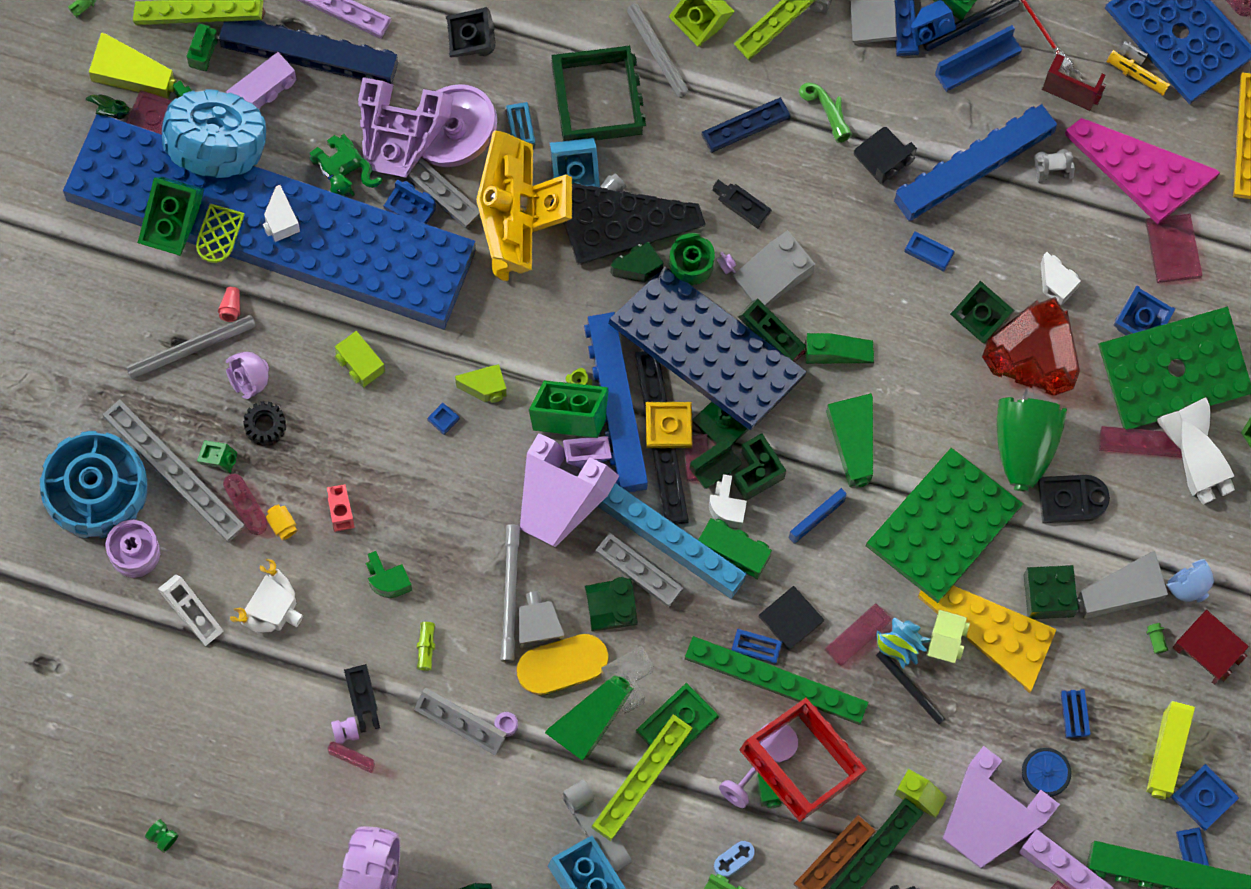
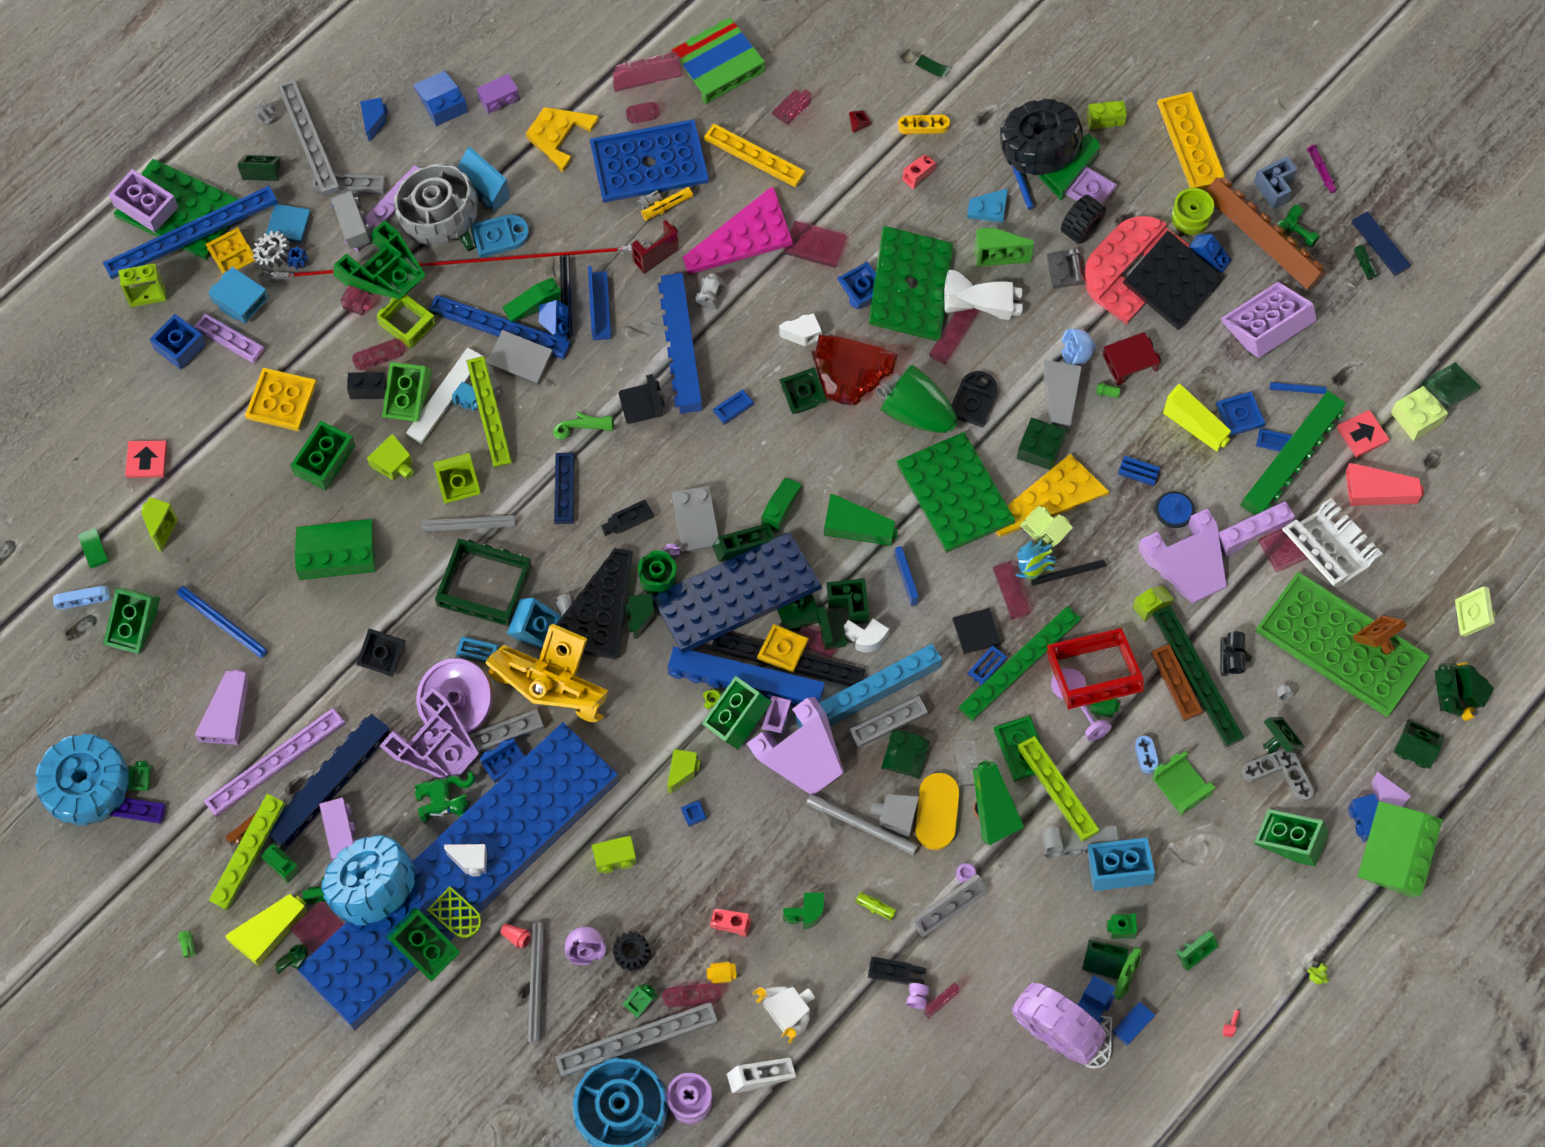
camera: 60 degrees left, 5 degrees down
green brick [698,518,772,580] -> none

